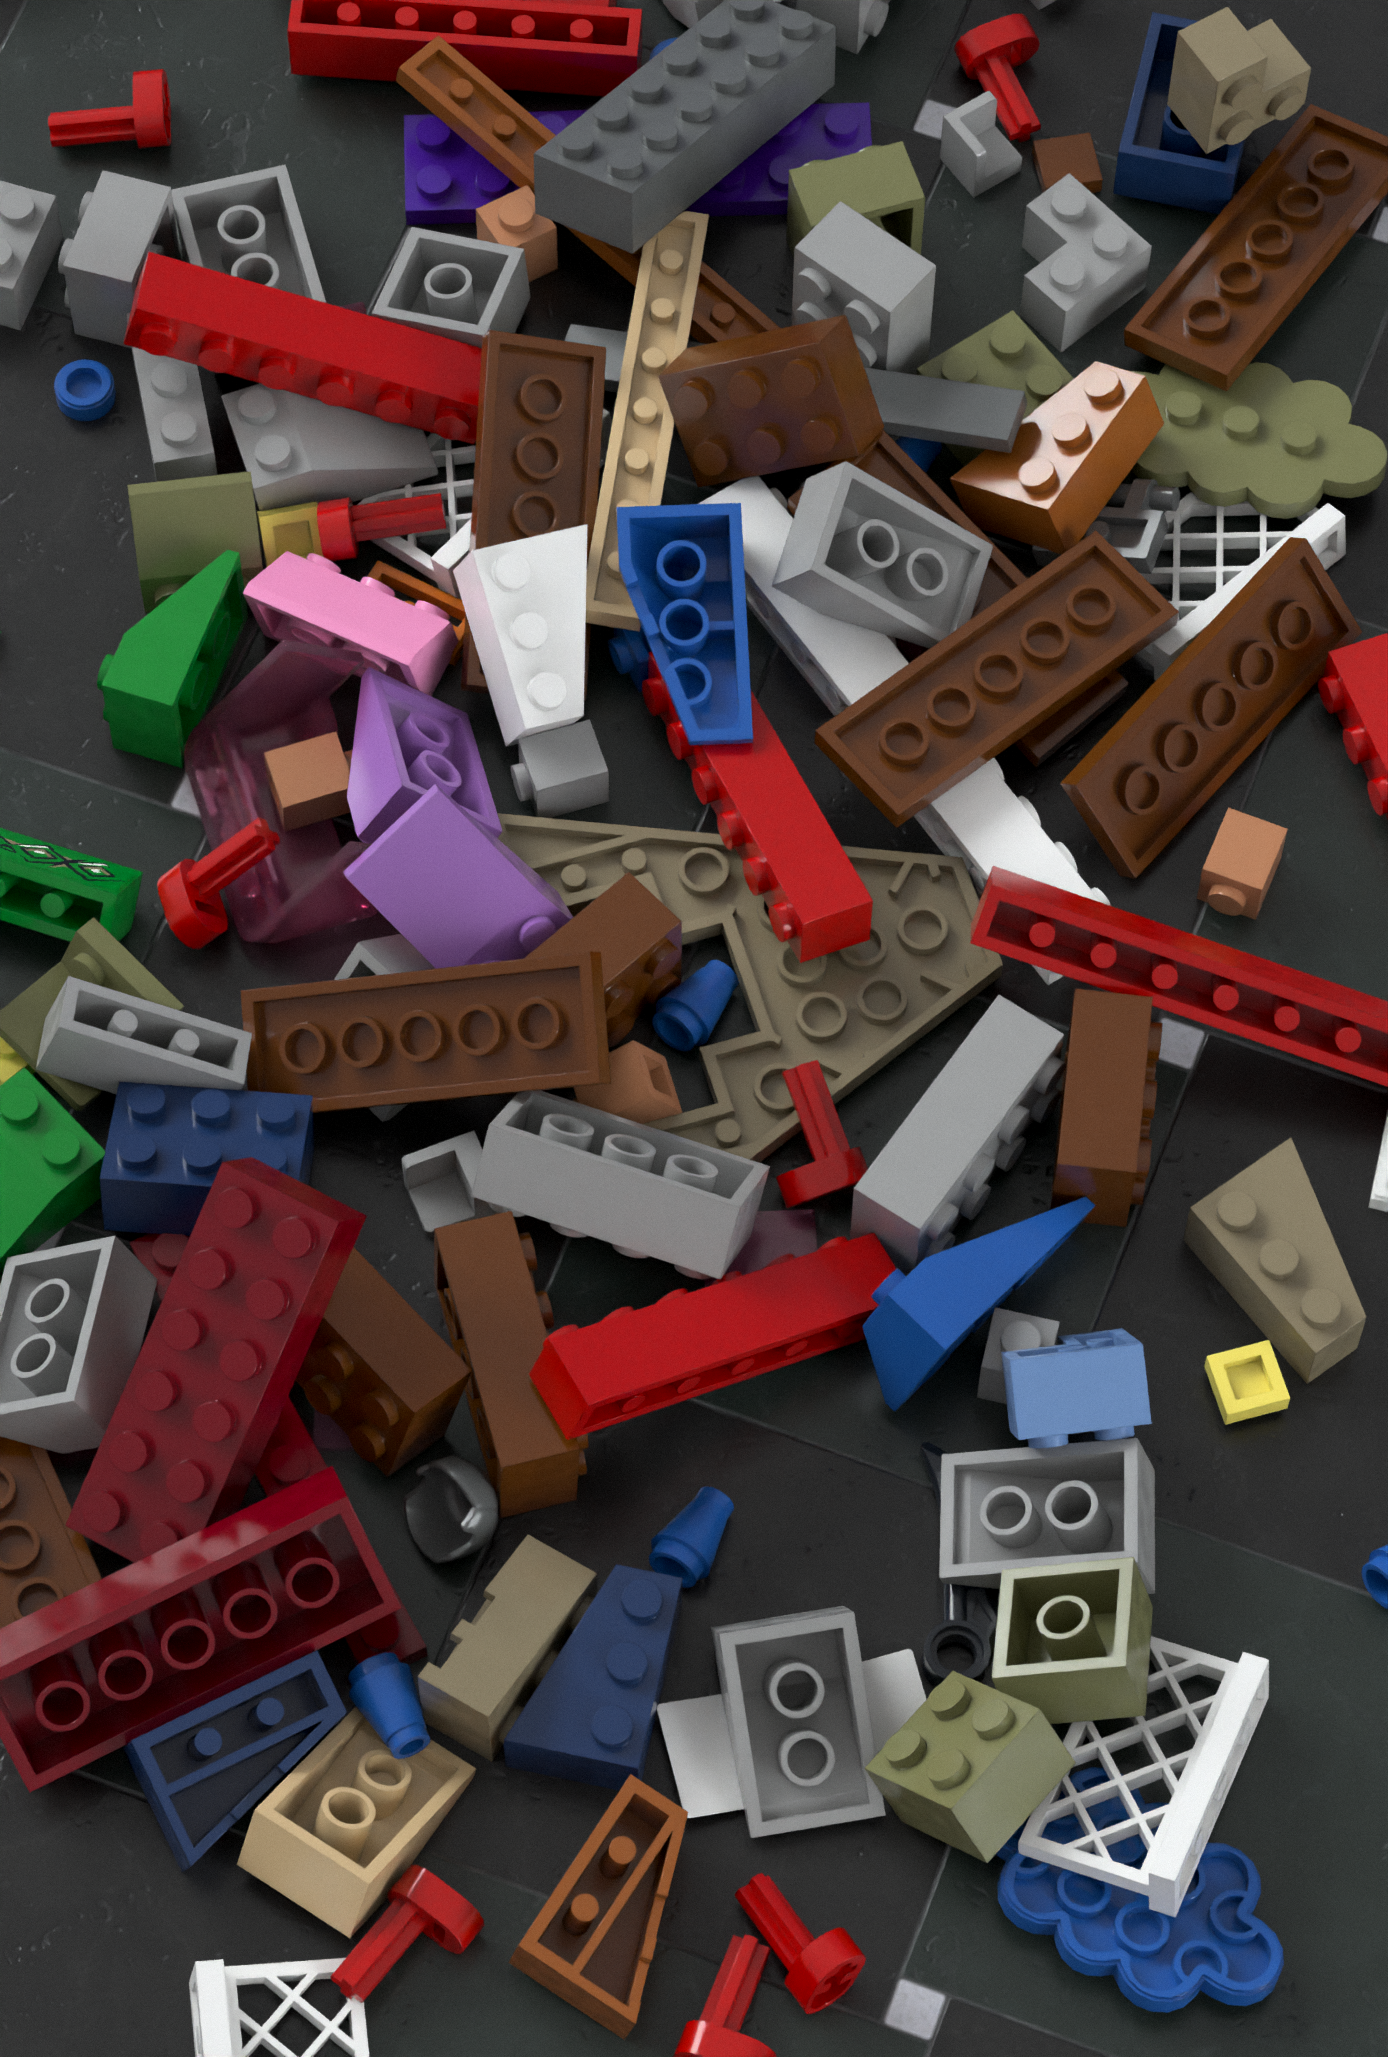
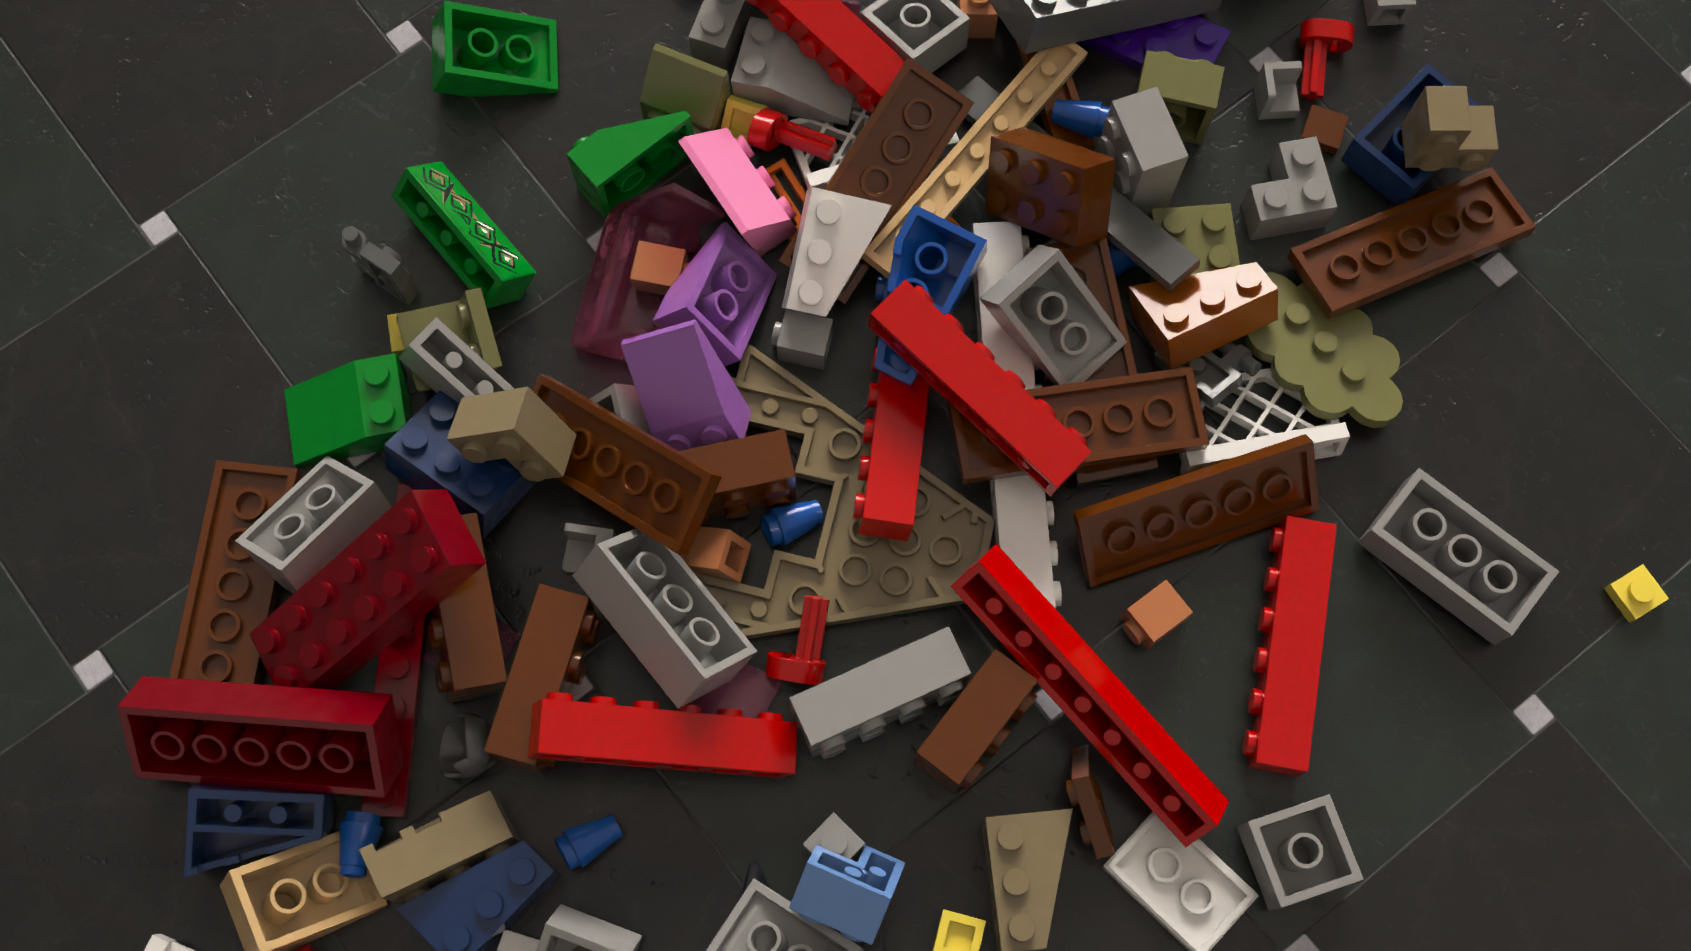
camera: 30 degrees right, 10 degrees up
red piece [157,817,280,950] -> none
blue wedge [862,1197,1096,1412] -> none
none -> dark tan brick [446,387,576,482]
none -> red brick [868,279,1091,497]
none -> blue cone [1050,99,1110,140]
none -> reddish brown wing [1066,744,1114,859]

